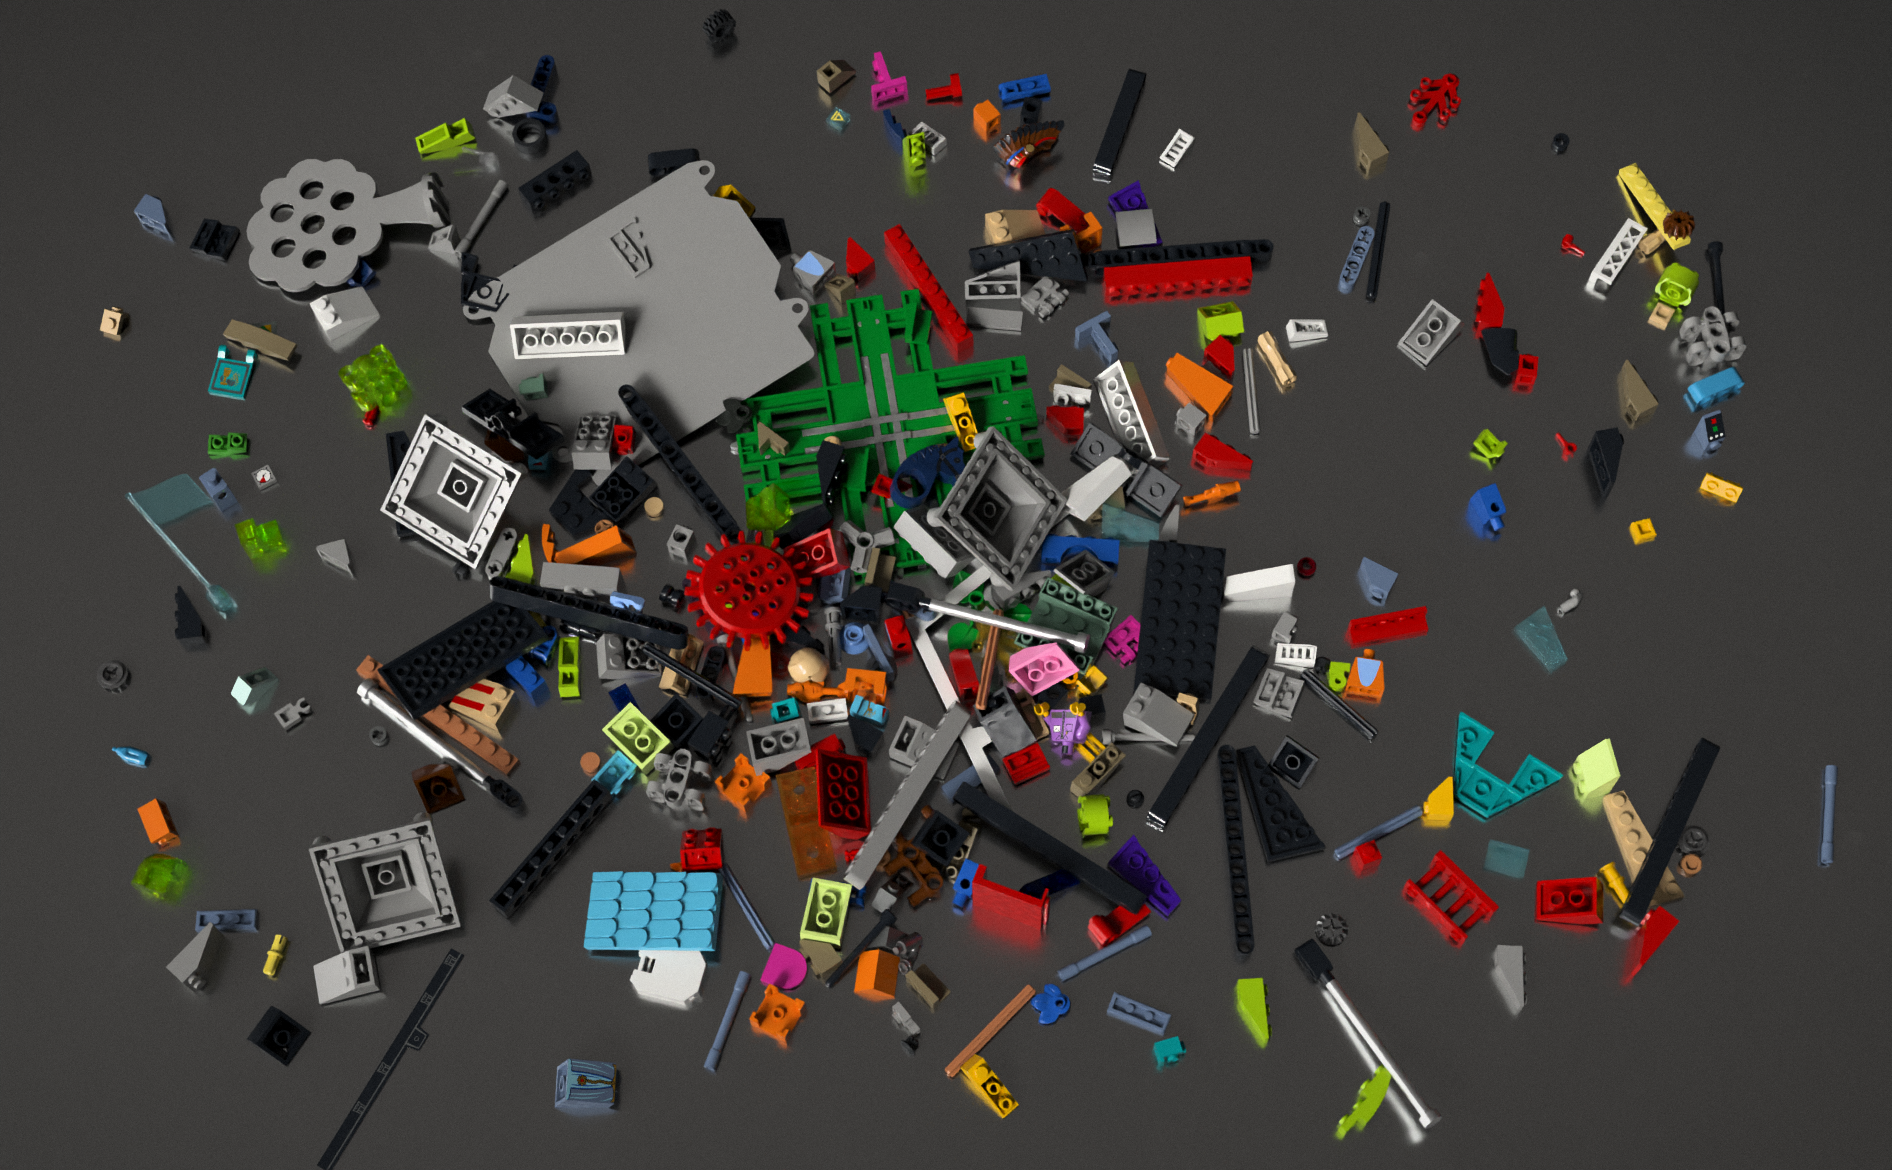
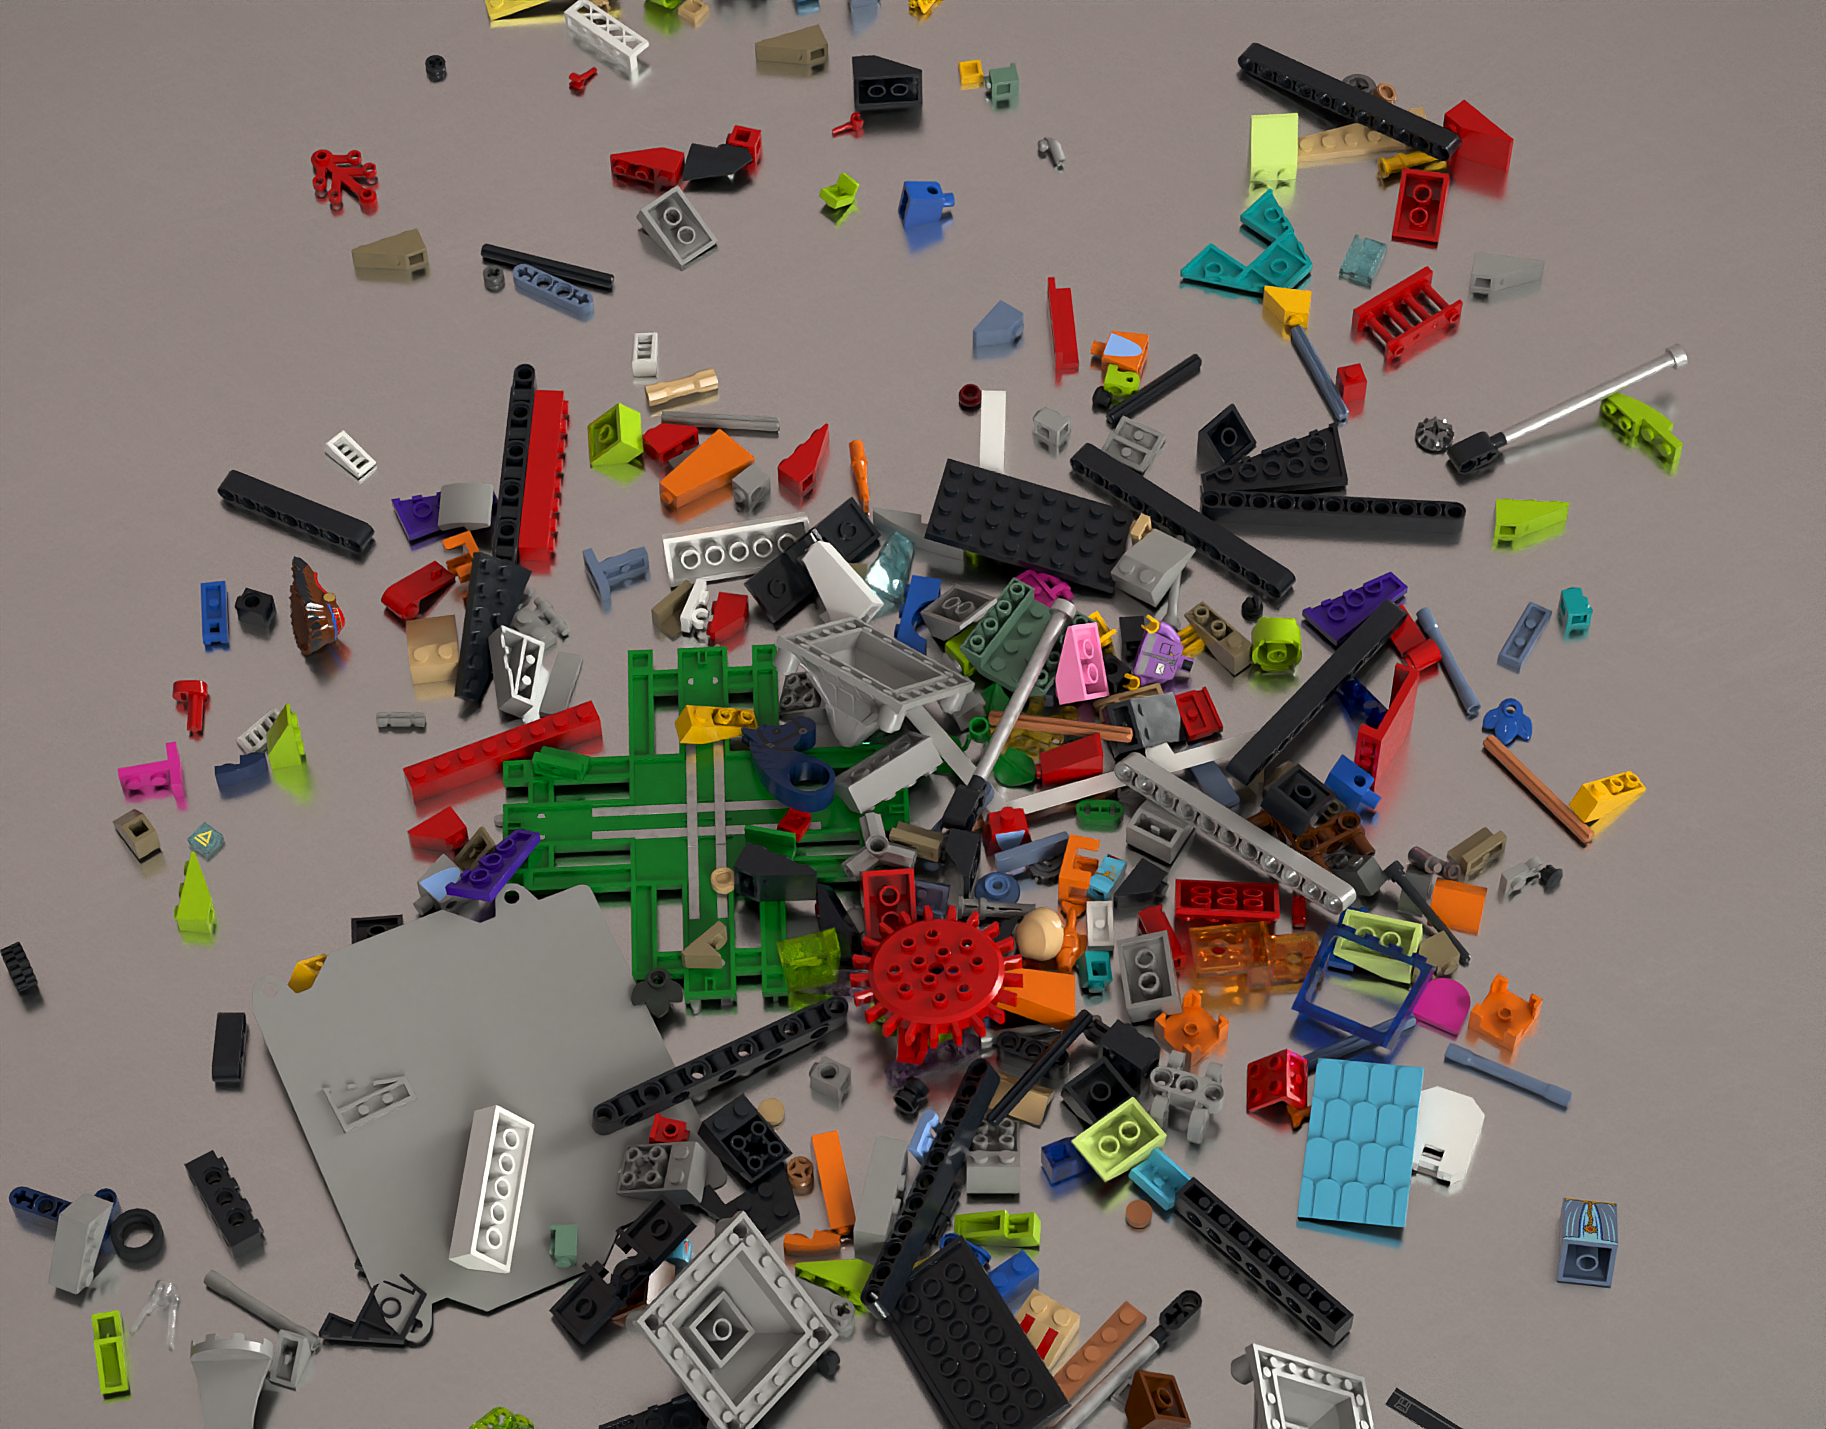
camera: 85 degrees left, 10 degrees down
orange brick [973,99,1001,133] -> none
white slope [1275,643,1317,668] -> none
clear light blue wing [1514,606,1568,673] -> none
none -> lime slope [174,852,215,933]
none -> light grey axle [376,712,426,727]
none -> dark purple wing [445,829,541,902]
none -> sand green brick [984,63,1019,98]
none -> green beam [1076,799,1124,826]
none -> clear blue windscreen [1291,924,1436,1051]

